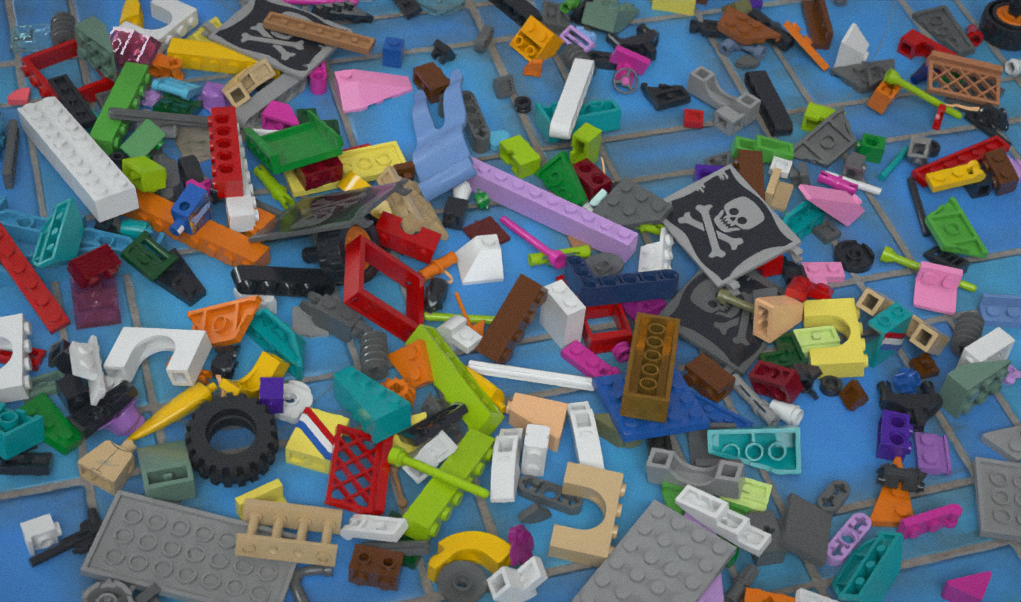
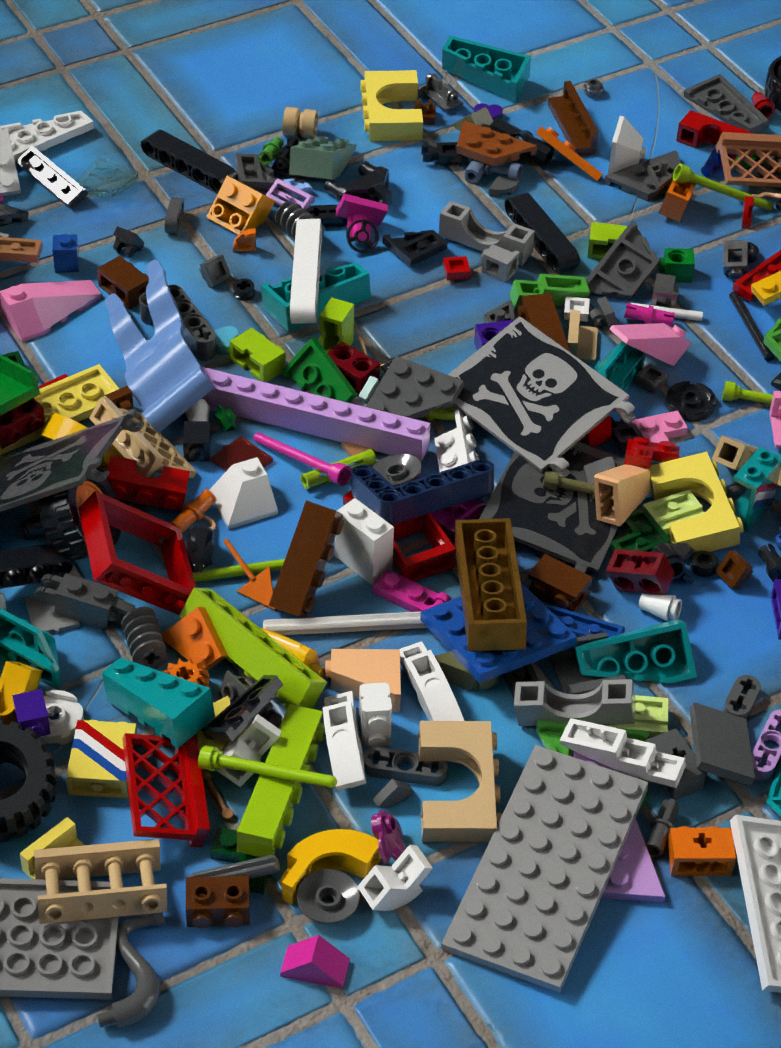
camera: 10 degrees left, 0 degrees up
white plate [340,514,409,543] -> none
white brick [436,315,483,354] -> none
dark pink bush [612,341,631,363] -> none
light grey pin [733,373,781,426] -> none
teal bar [878,145,909,181] -> none

